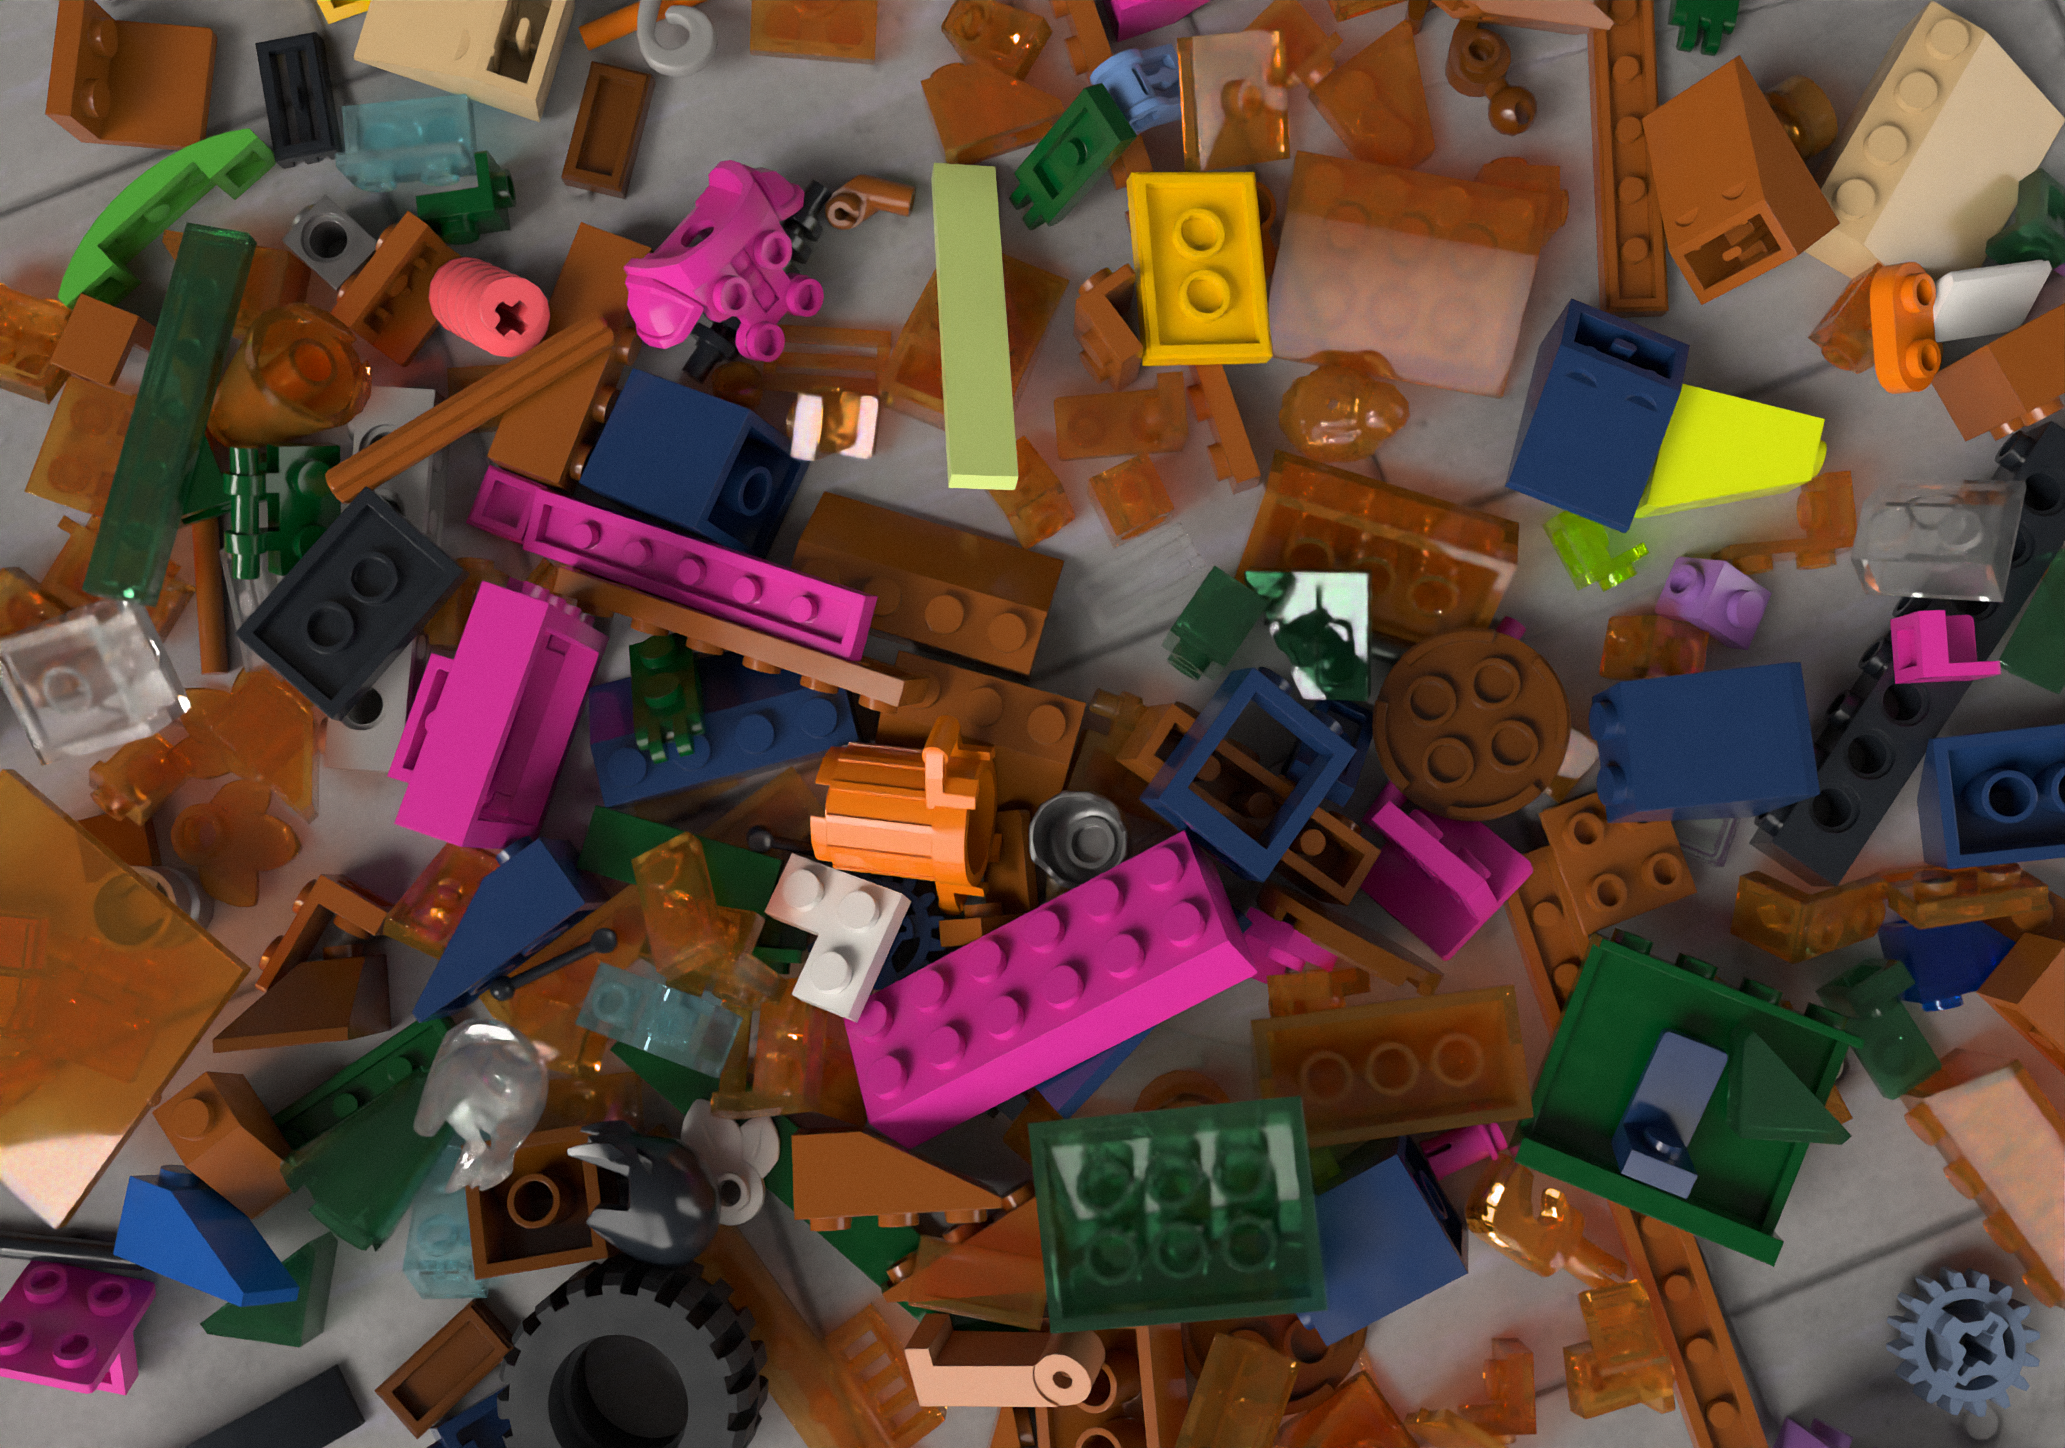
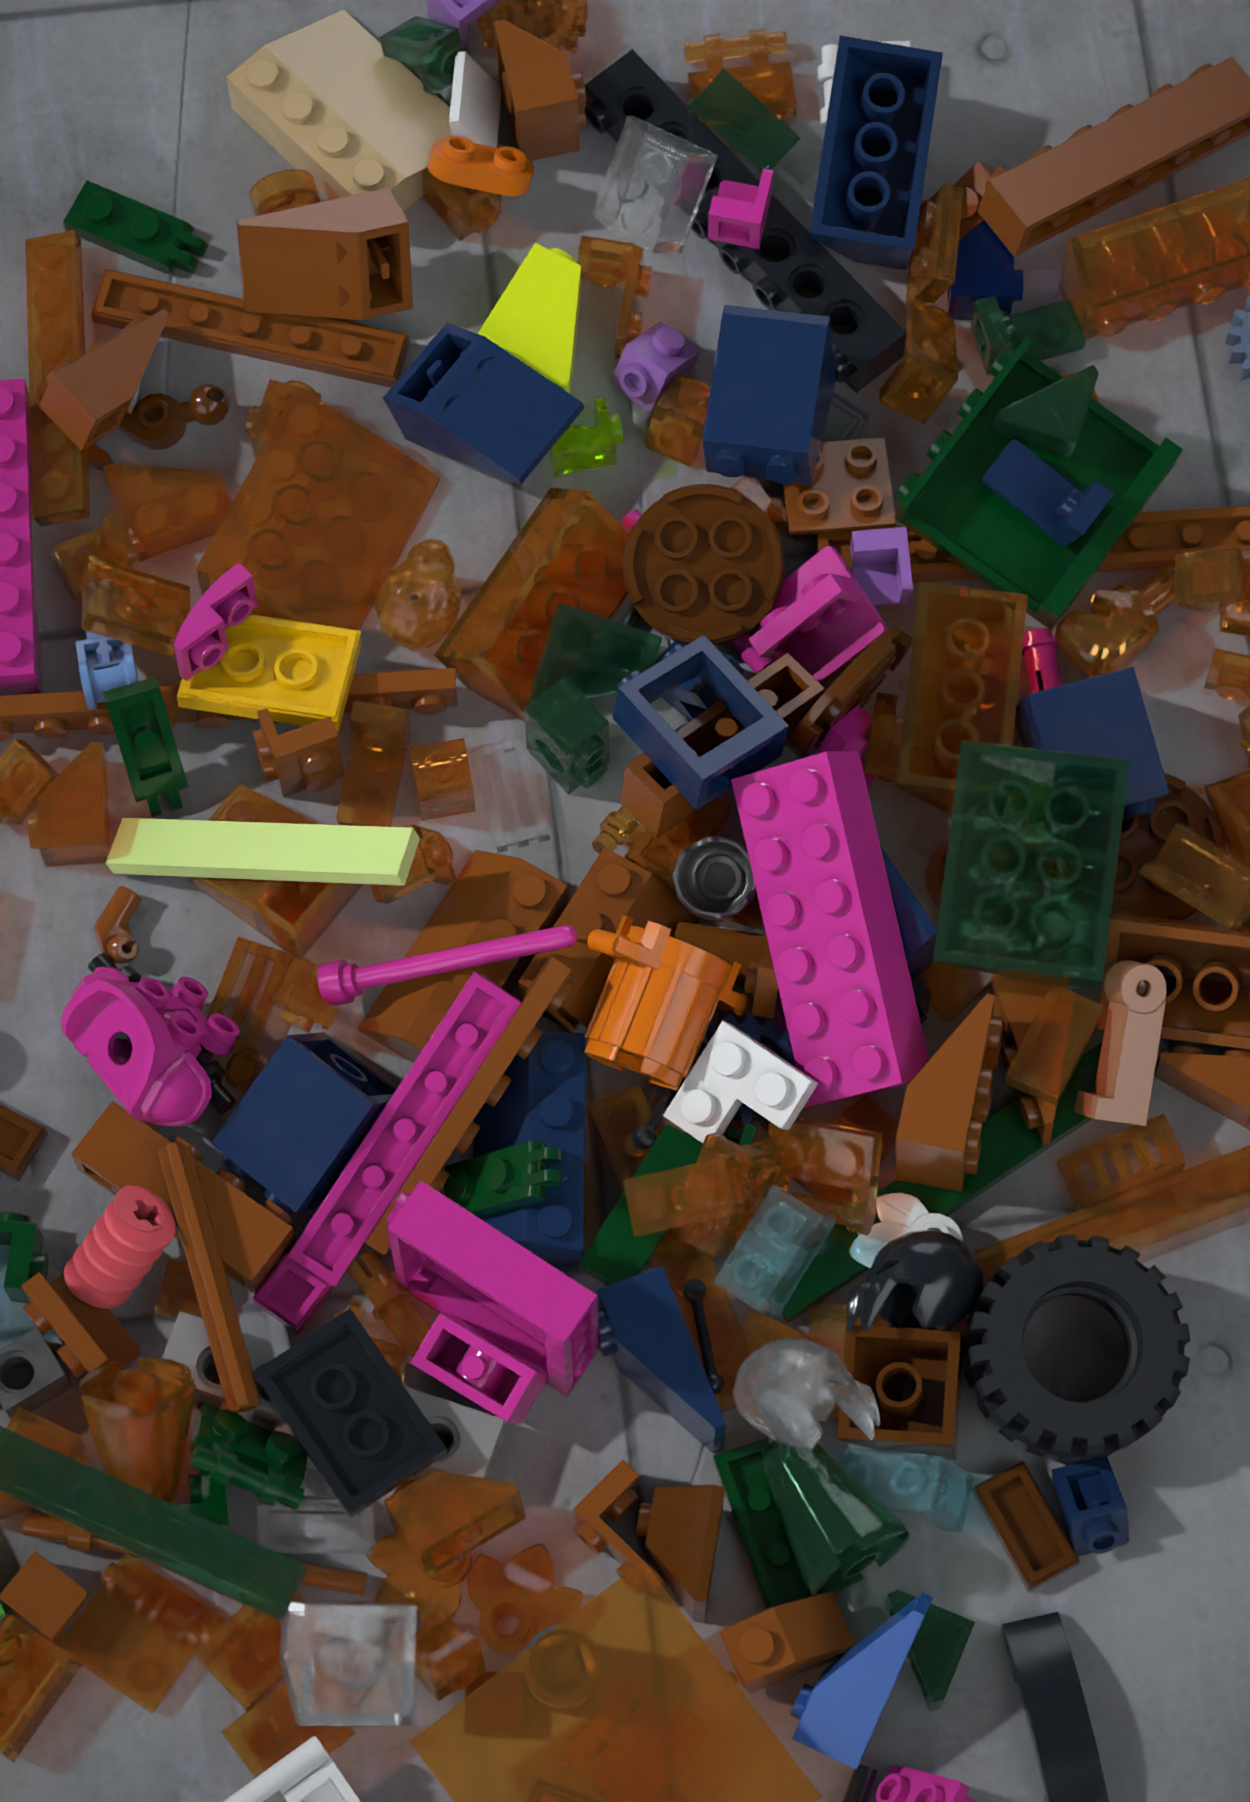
camera: 75 degrees left, 15 degrees down
clear orange slope [383,842,500,960] -> none
none -> dark pink slope [174,563,257,681]
none -> dark pink piece [317,925,578,1007]
none -> medium lavender panel [849,527,913,608]

